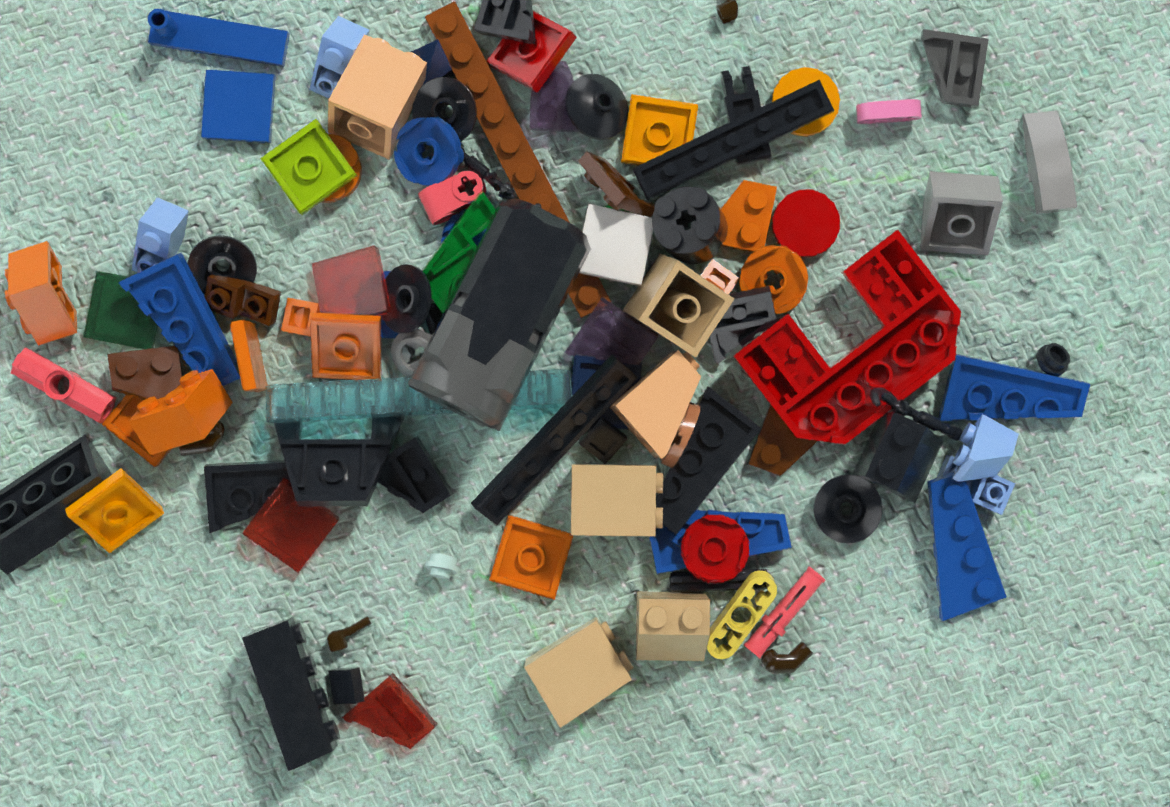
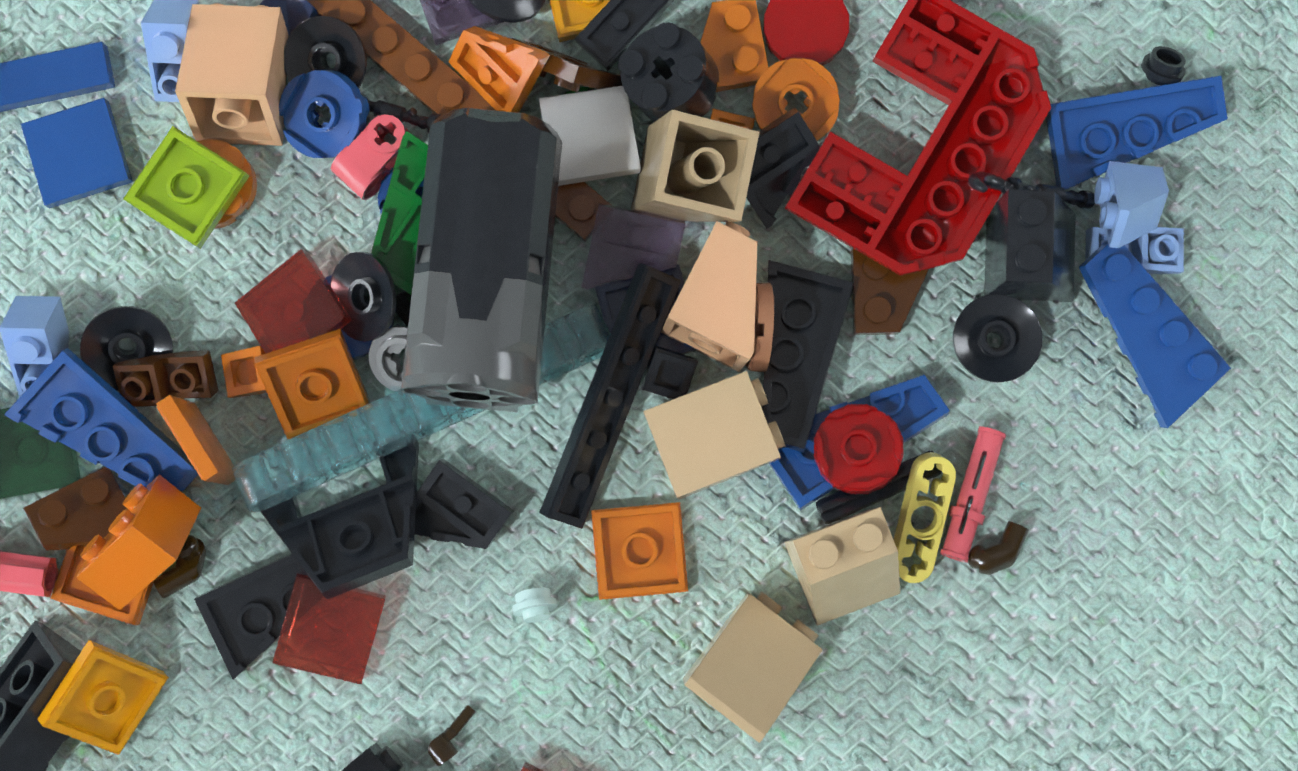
camera: 20 degrees left, 5 degrees down
none -> orange wing [448,26,550,113]

